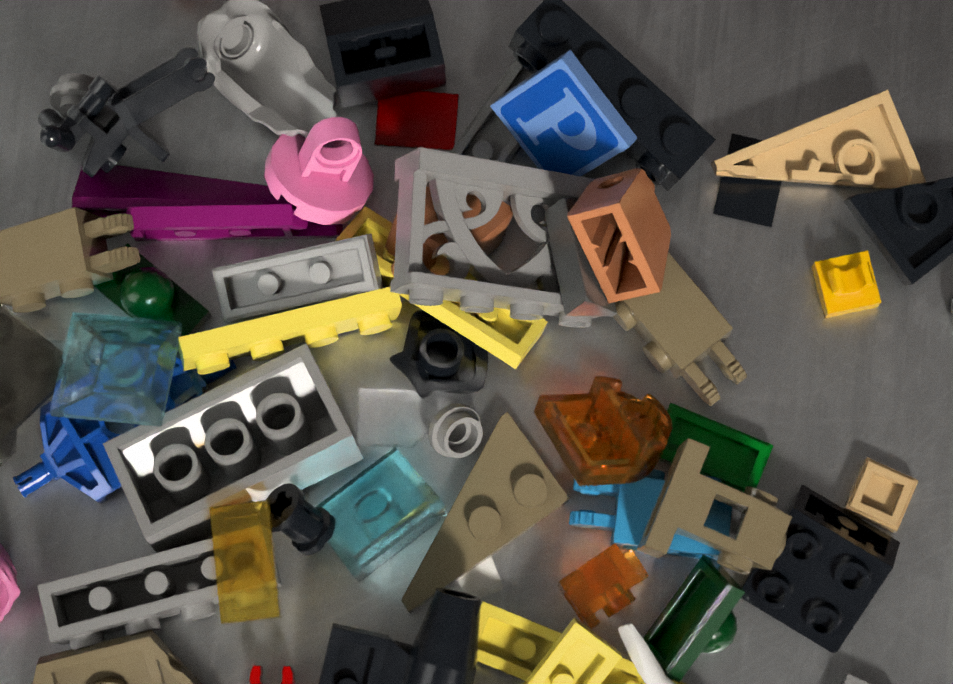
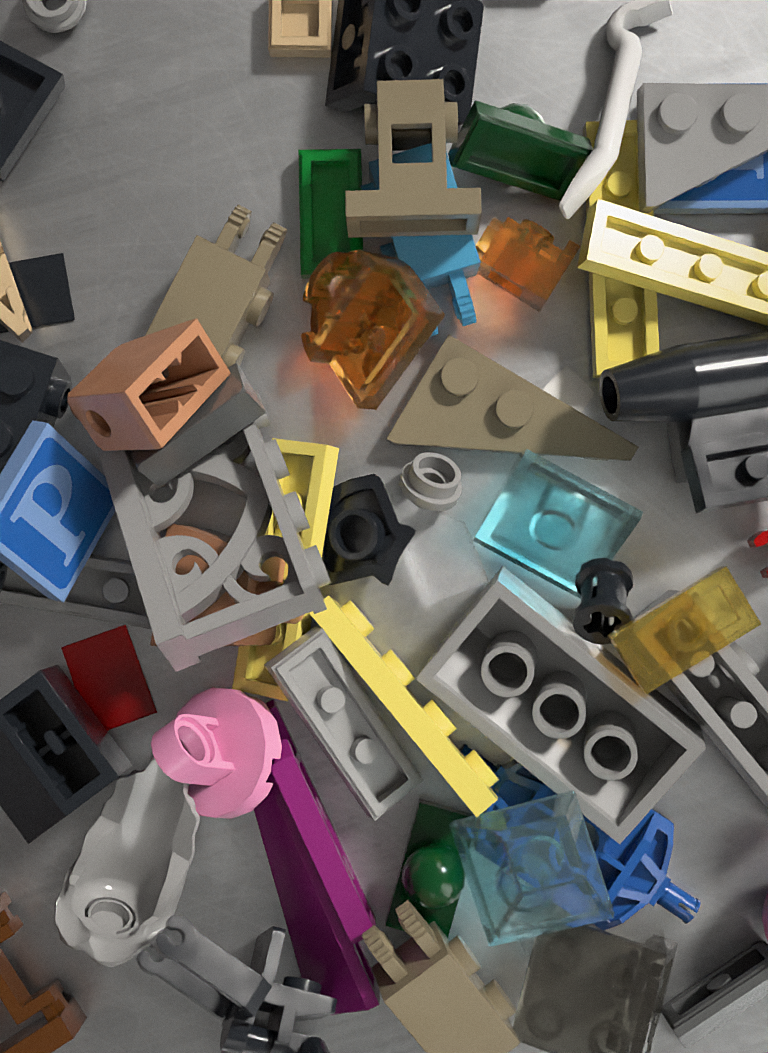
camera: 120 degrees left, 10 degrees up
yellow tile [812,250,882,318] -> none

